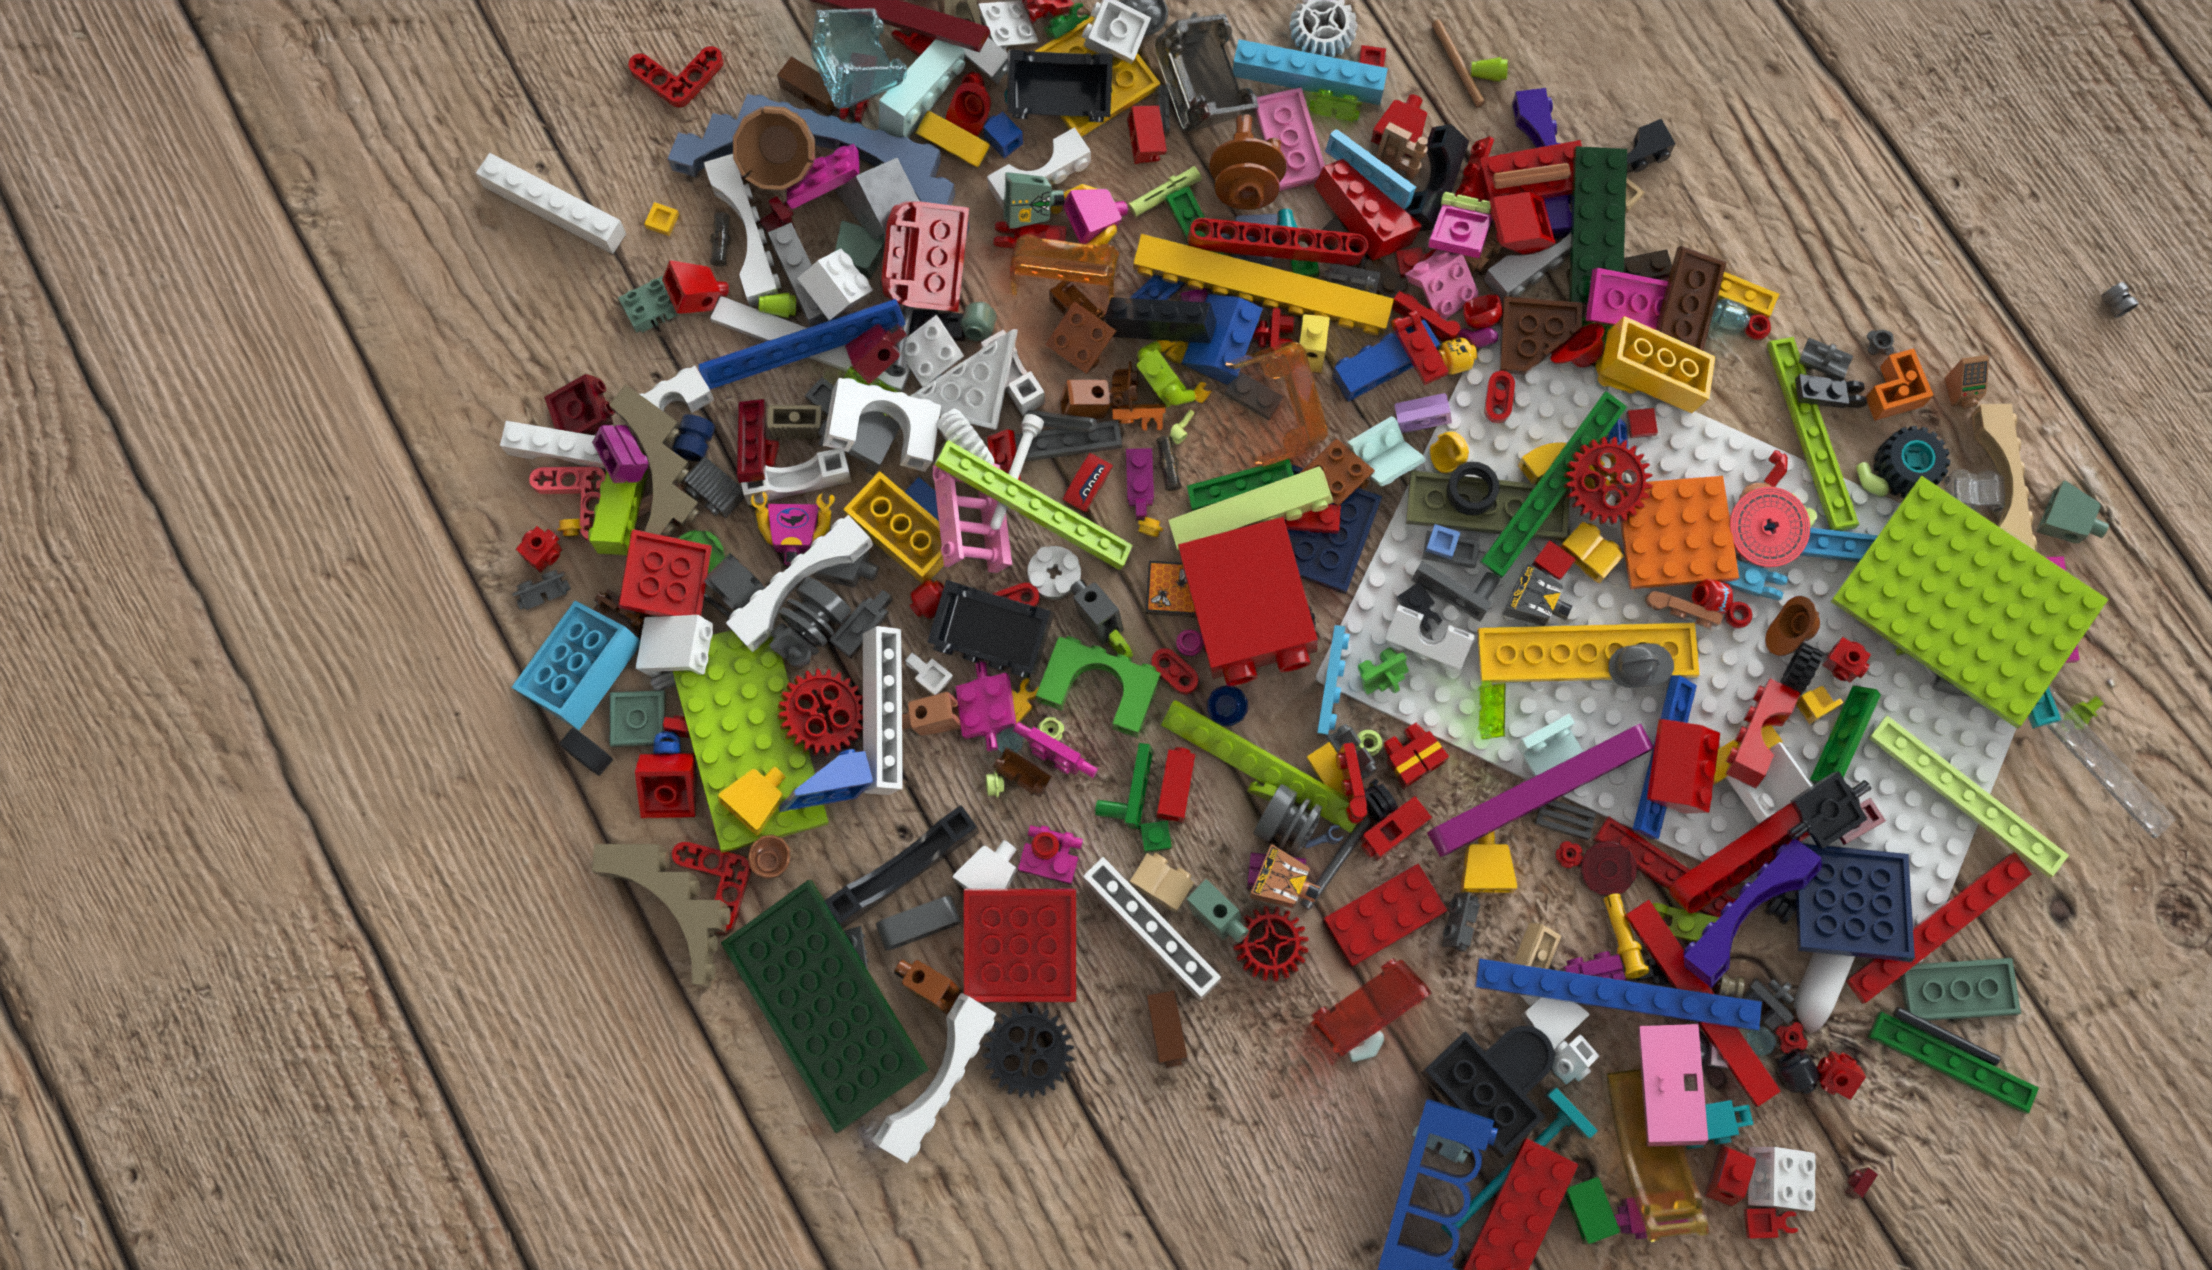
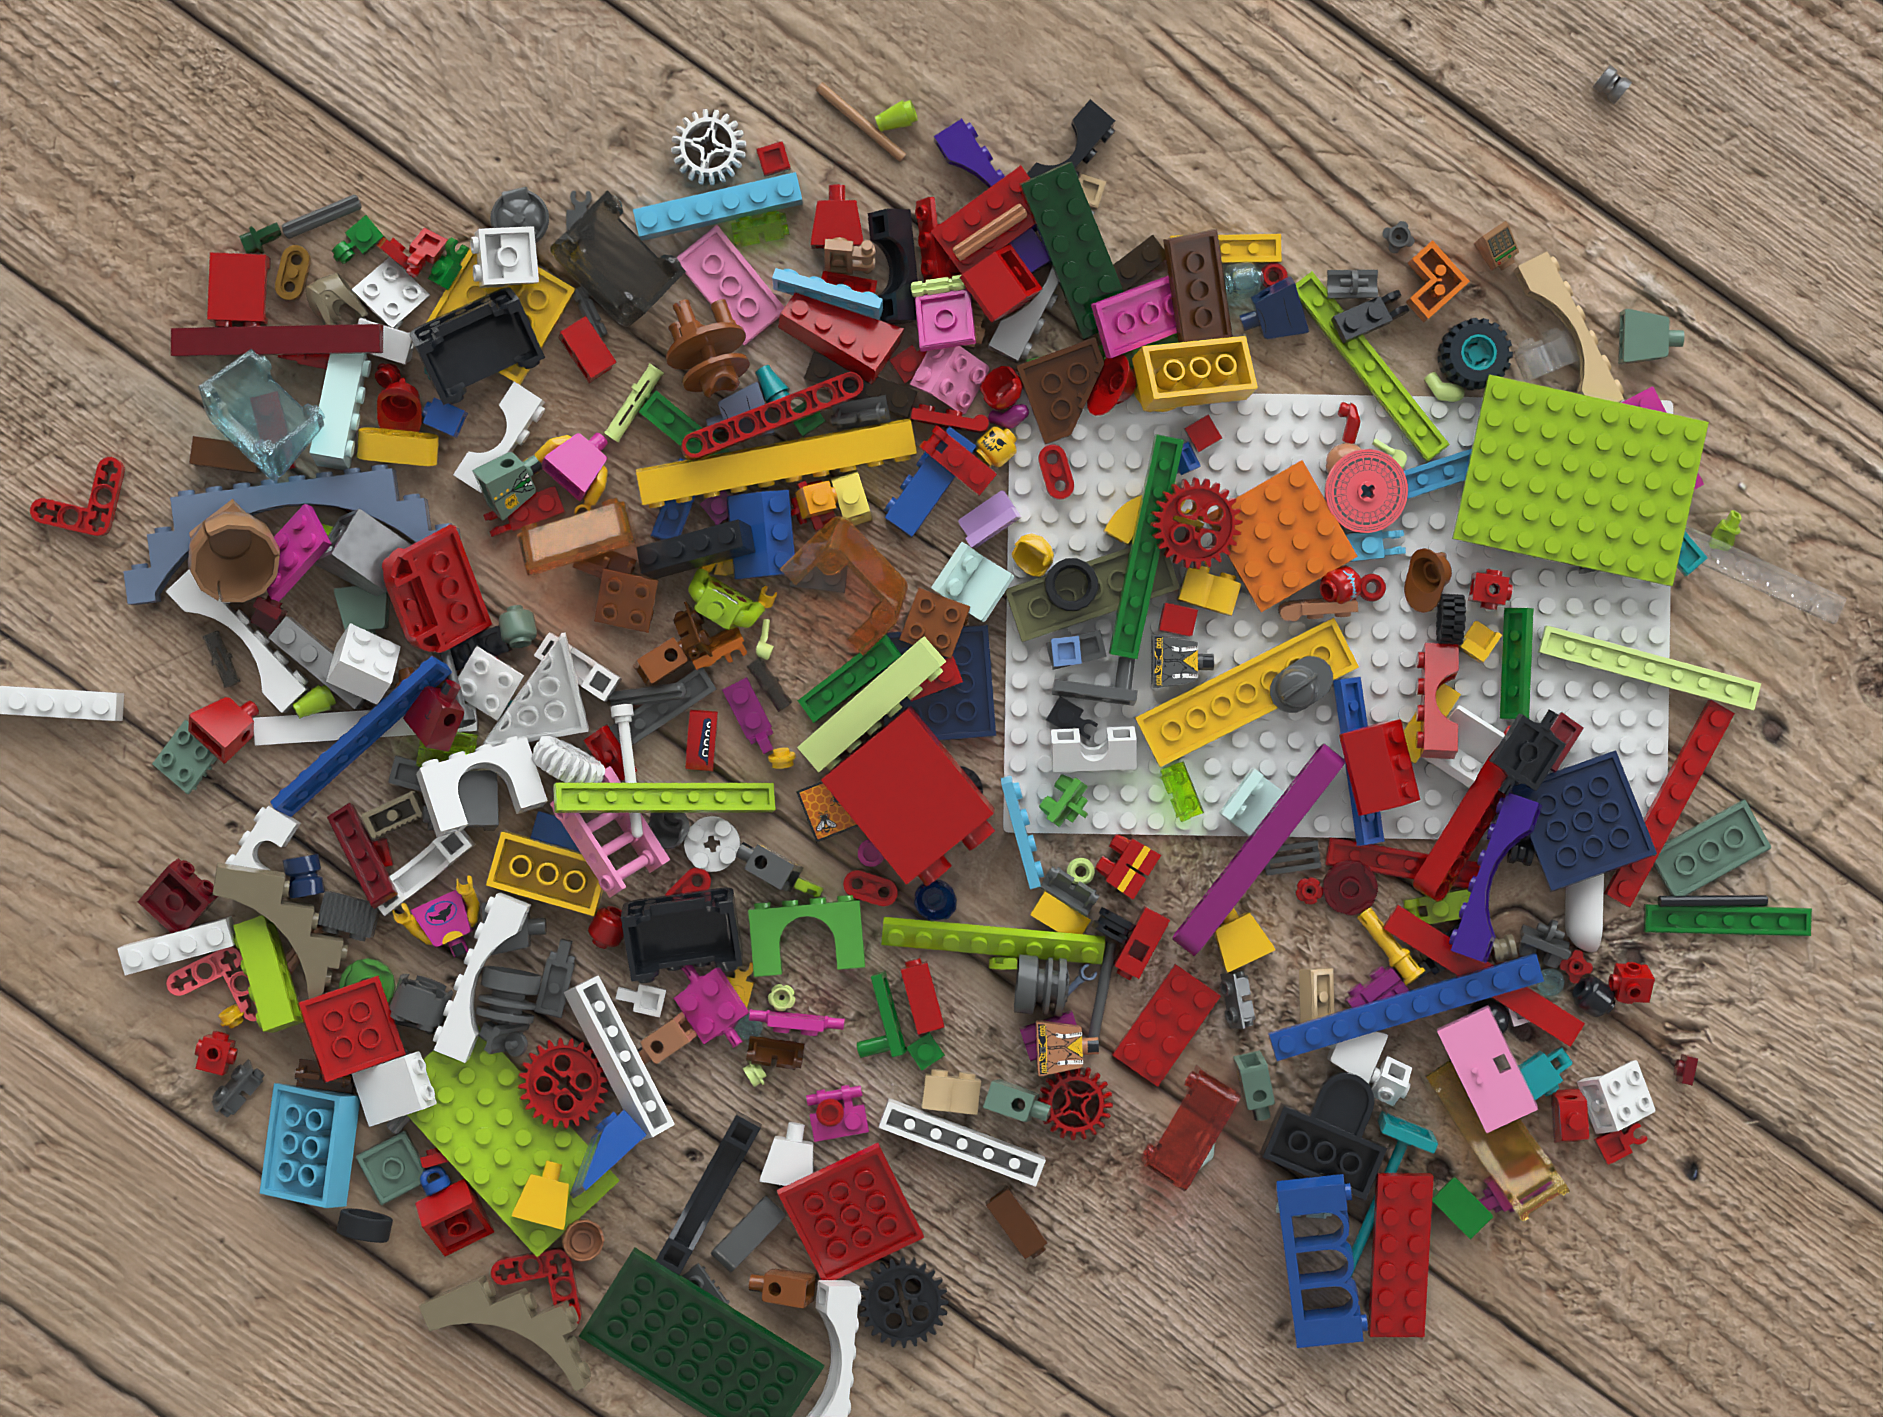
camera: 30 degrees left, 15 degrees up
magenta brick [592,425,648,483] -> none
yellow tile [644,202,679,236] -> none
red hinge [1336,743,1367,824] -> none
none -> dark grey hair [648,813,690,849]
none -> light orange brick [795,481,838,519]
none -> sand green torso [1233,1050,1275,1121]
none -> dark blue torso [1239,276,1309,339]

